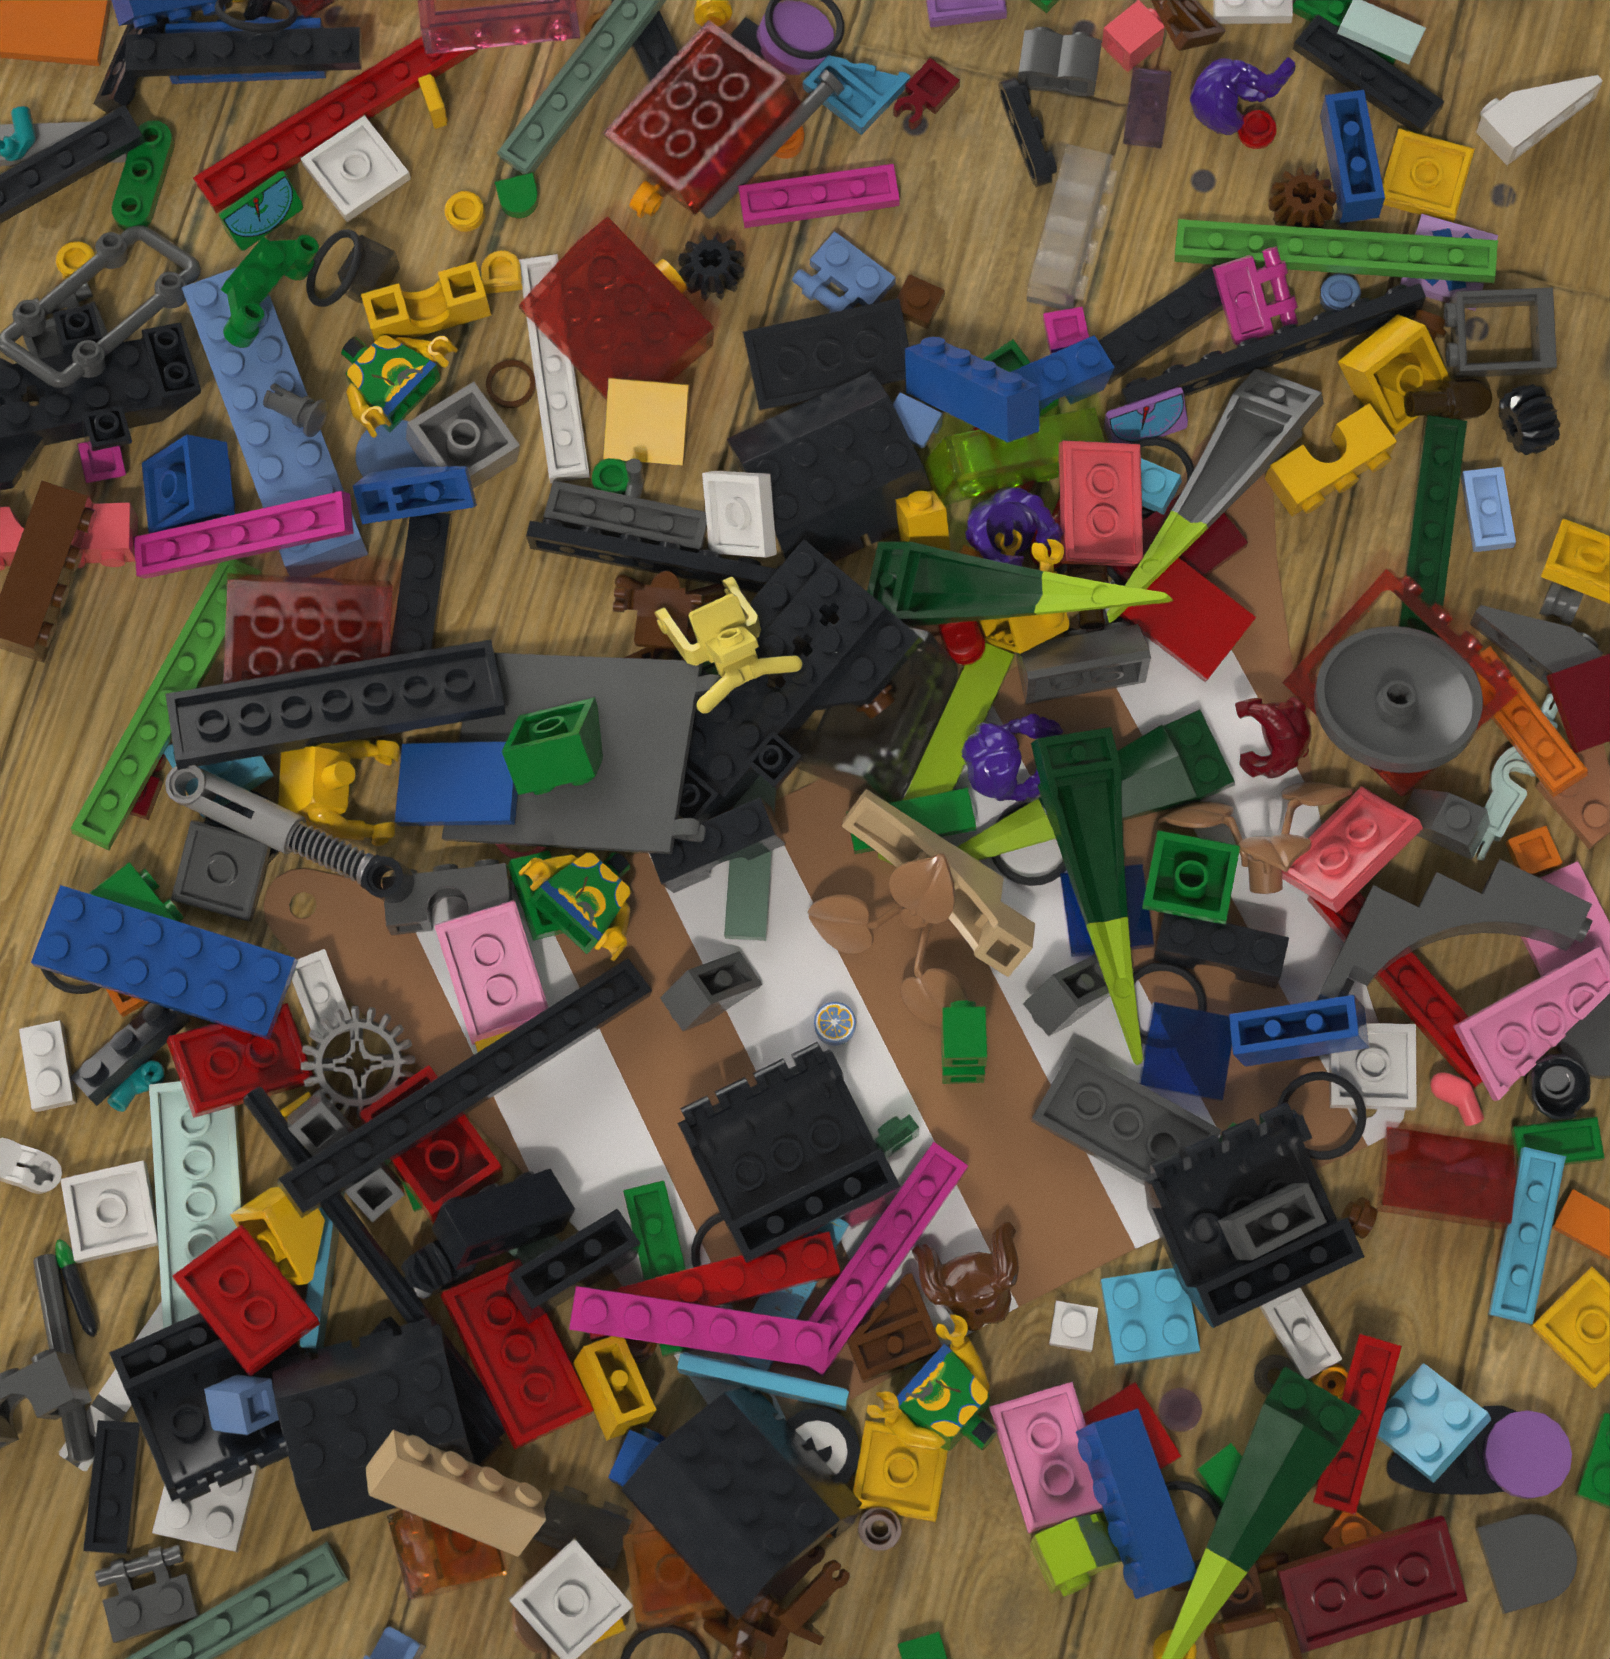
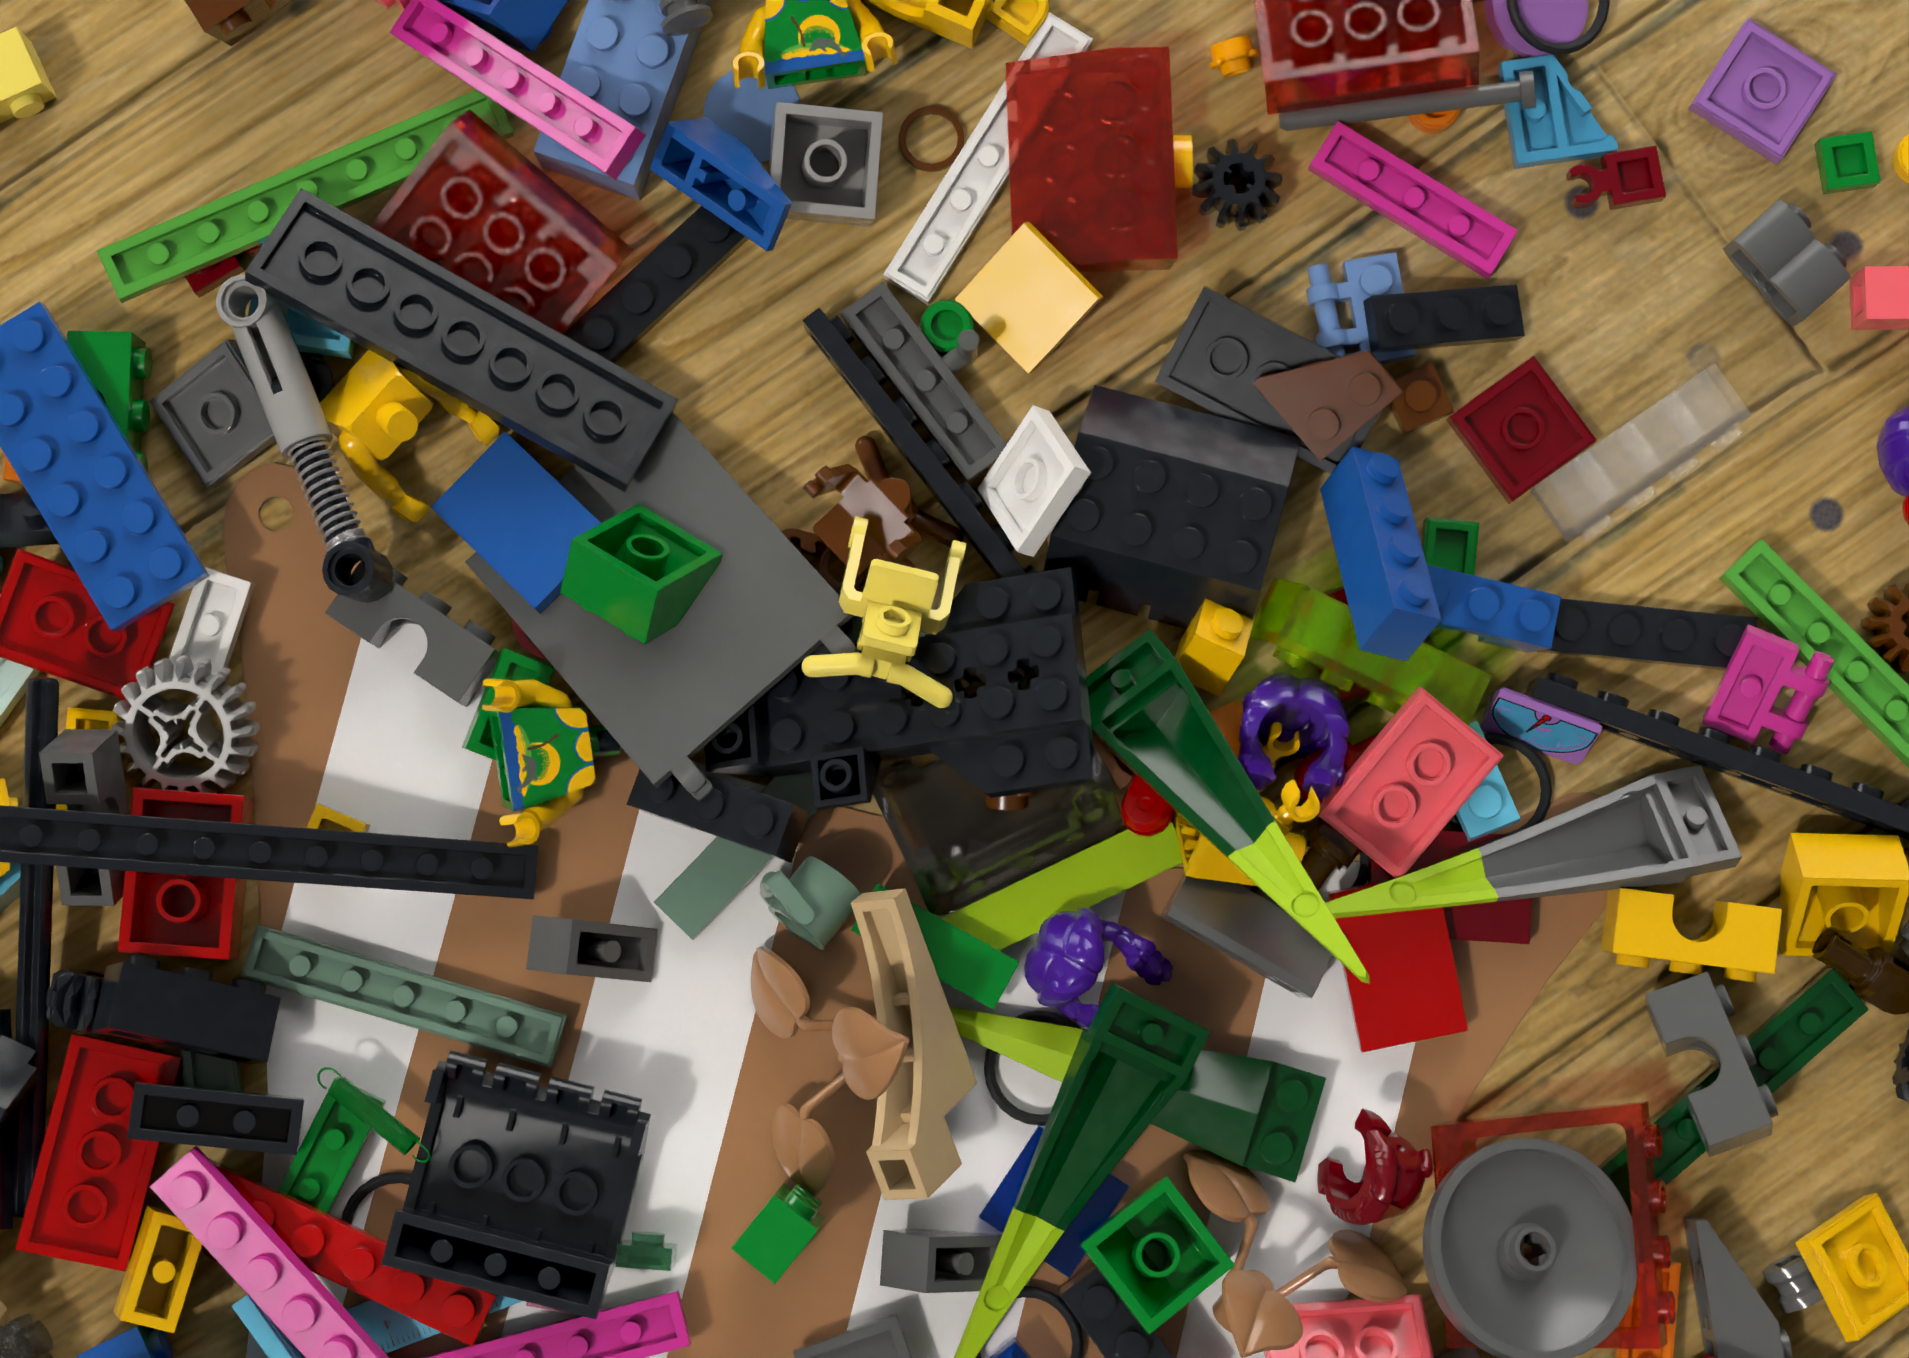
camera: 35 degrees right, 10 degrees up
bright pink tile [435,900,549,1045] -> none
medium blue tile [814,1002,856,1046] -> none
medium blue panel [893,392,943,448] -> none
black plate [998,77,1057,187] -> none
dark pink plate [1043,307,1089,354] -> none
plate [1123,67,1172,149] -> none
medium blue tile [1319,274,1361,314] -> none
light blue plate [1461,467,1516,552] -> none
none -> sand green tile [241,925,569,1068]
none -> green piece [317,1067,430,1163]
none -> sand green piece [759,856,861,950]
none -> reddish brown wing [1253,349,1403,462]
none -> black plate [1363,284,1525,353]
none -> dark red tile [1446,356,1597,504]
none -> dark grey arch [1645,972,1779,1157]

